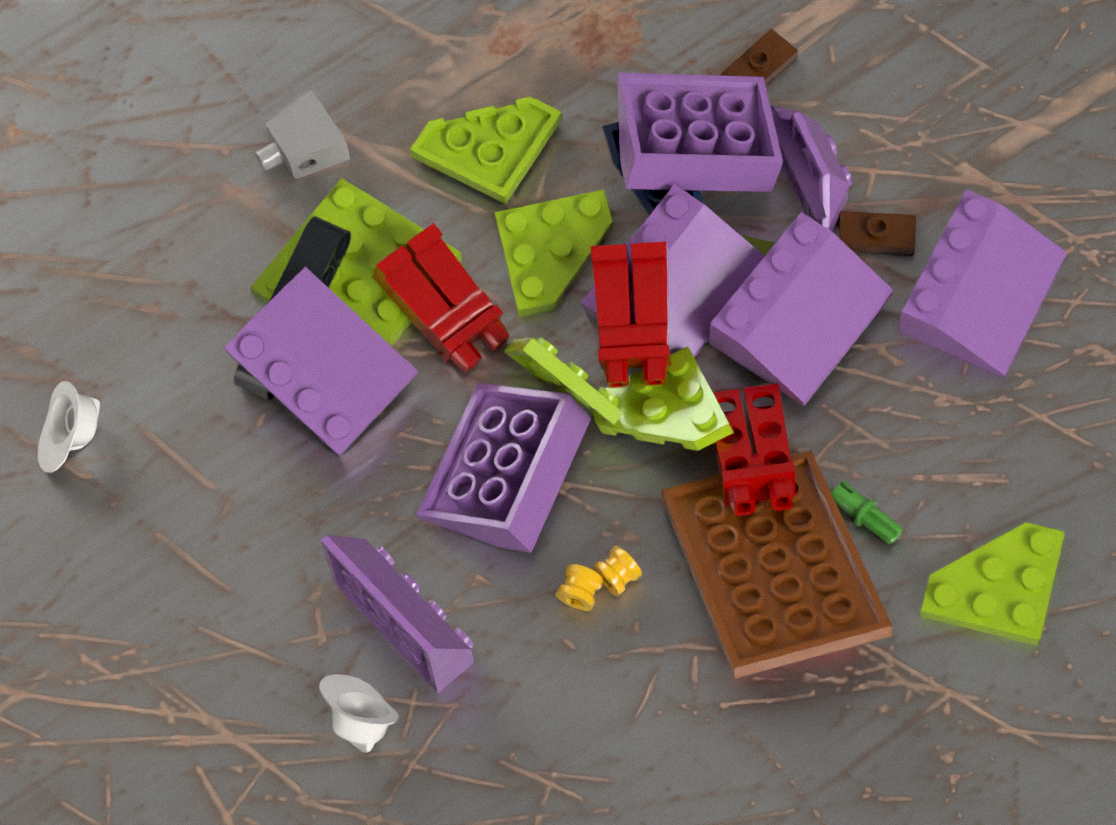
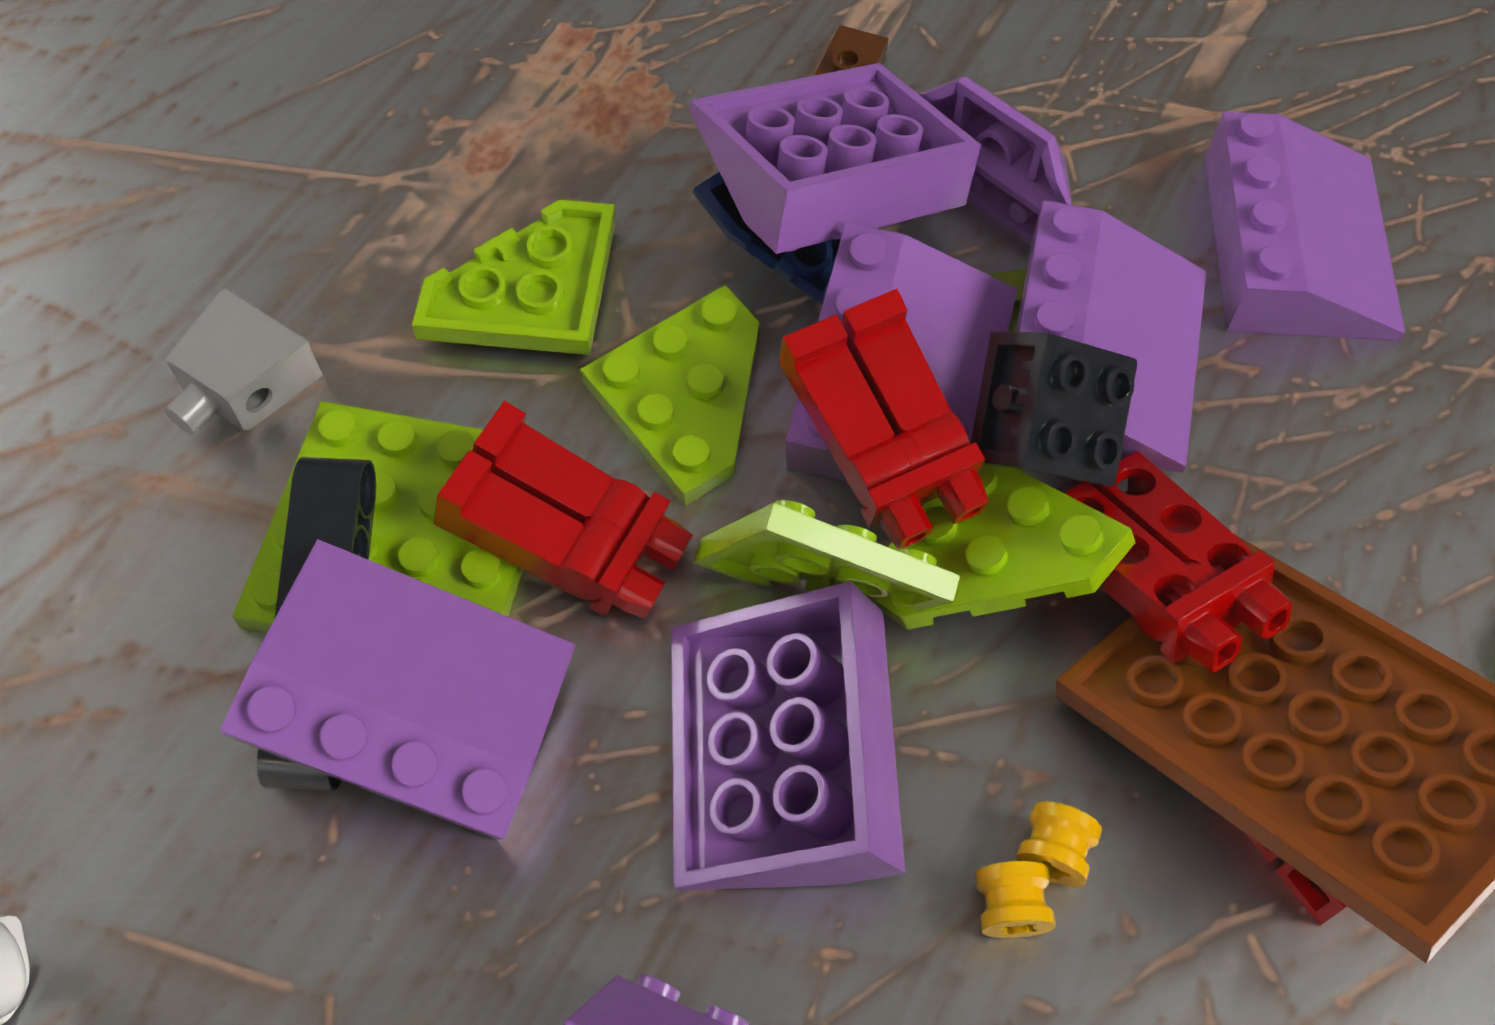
camera: 30 degrees left, 5 degrees down
bright green axle [831,480,903,544] -> none
reddish brown plate [839,211,916,255] -> none
none -> black bracket [970,332,1137,486]

